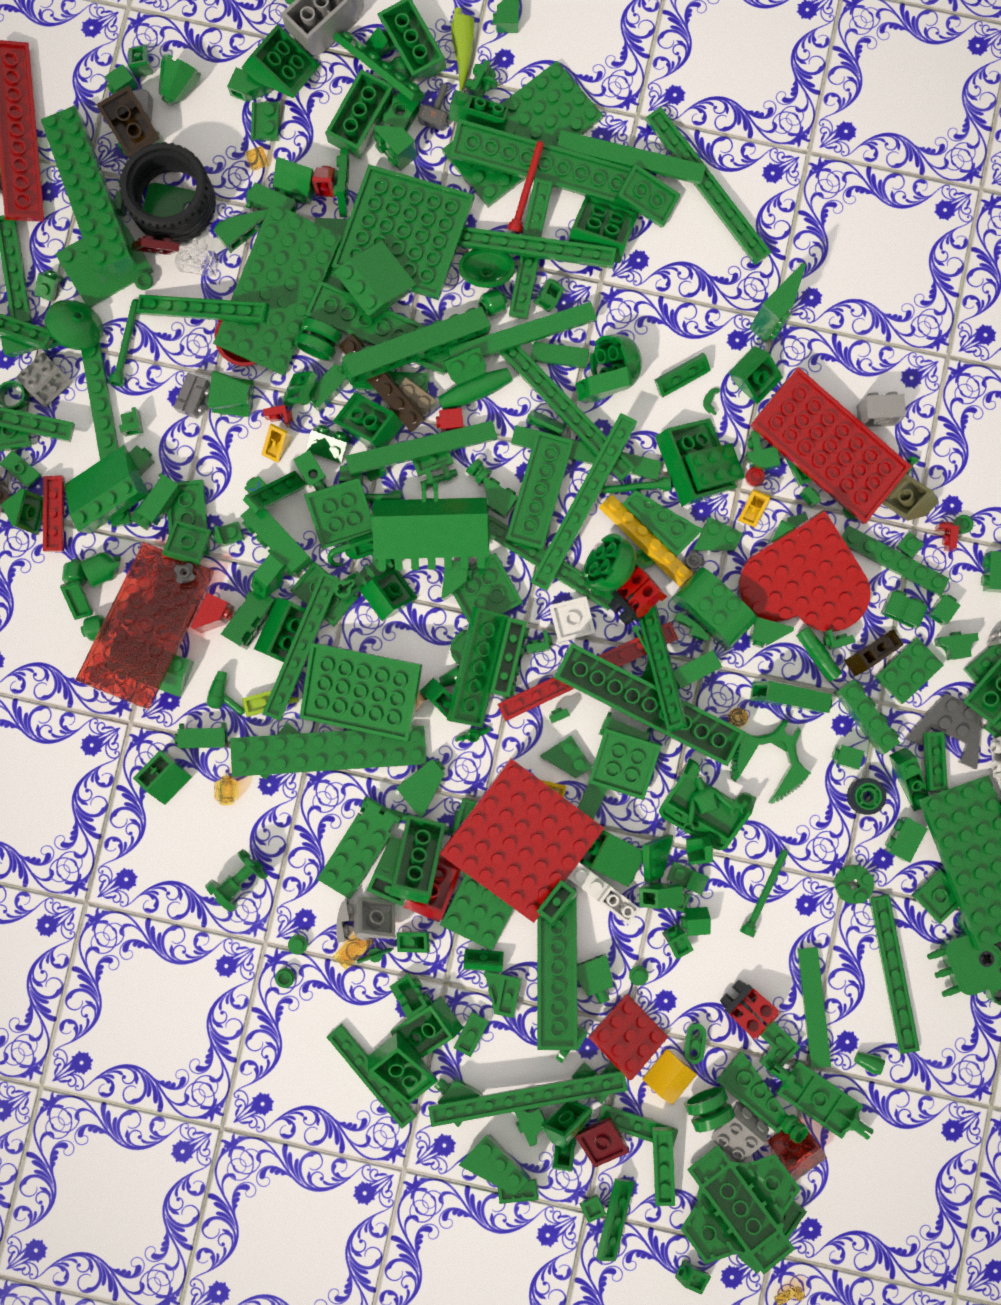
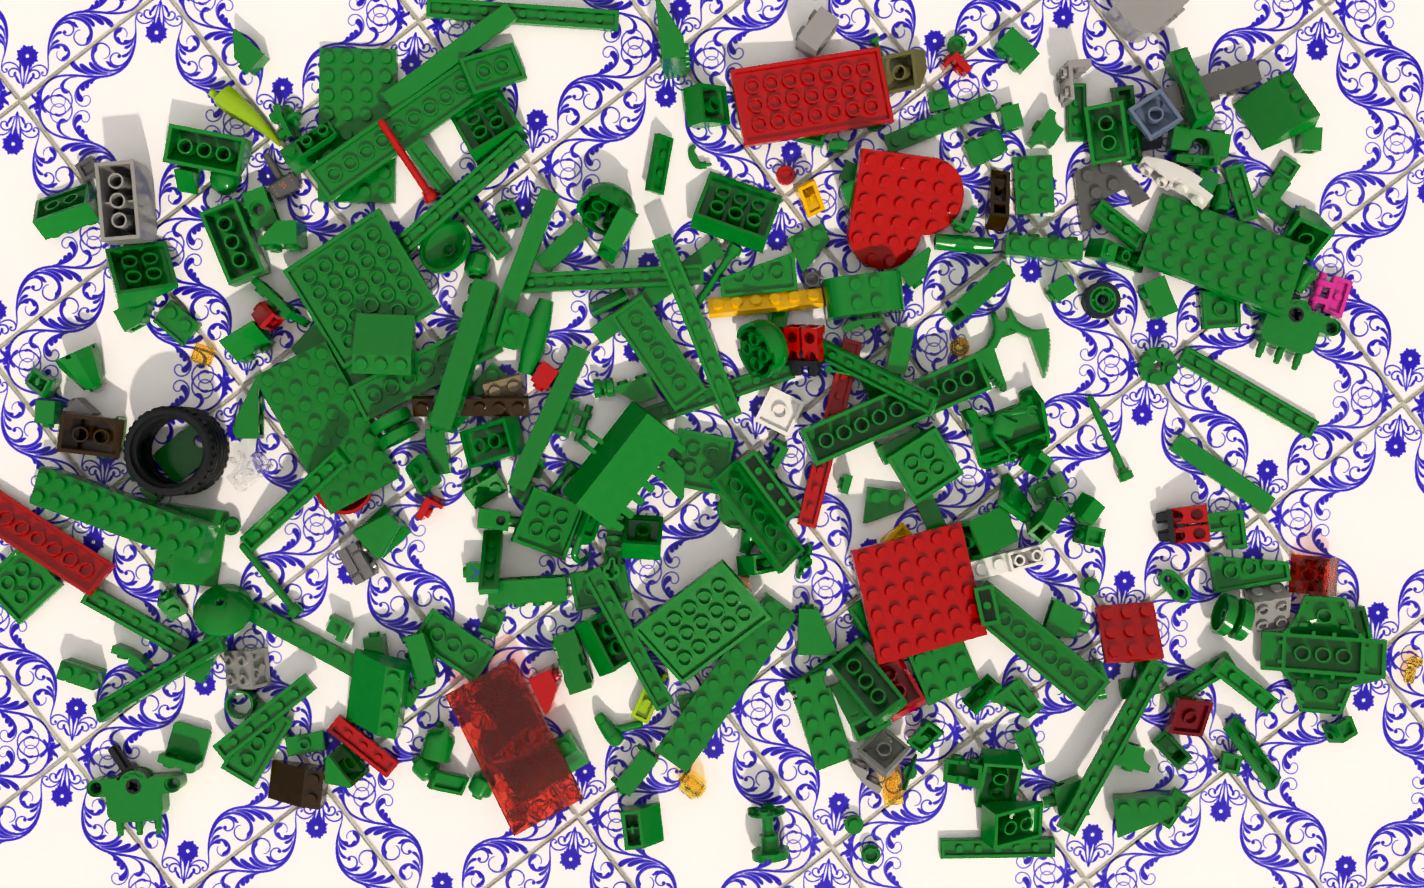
camera: 55 degrees left, 5 degrees up
dark red plate [132,236,179,255] -> none
green plate [162,519,212,566] -> none
dark grey plate [174,563,195,584] -> none
green brick [246,182,298,213] -> none
green slope [251,552,286,598] -> none
yellow slope [261,423,292,463] -> none
green plate [333,31,425,101] -> none
green slope [541,1101,593,1148] -> none
yellow slope [642,1048,697,1105] -> none
green plate [685,443,745,491] -> none
green brick [745,431,781,470] -> none
green plate [768,1059,874,1140] -> none
green wheel [780,1114,809,1143] -> none
green cone [854,1051,885,1075] -> none

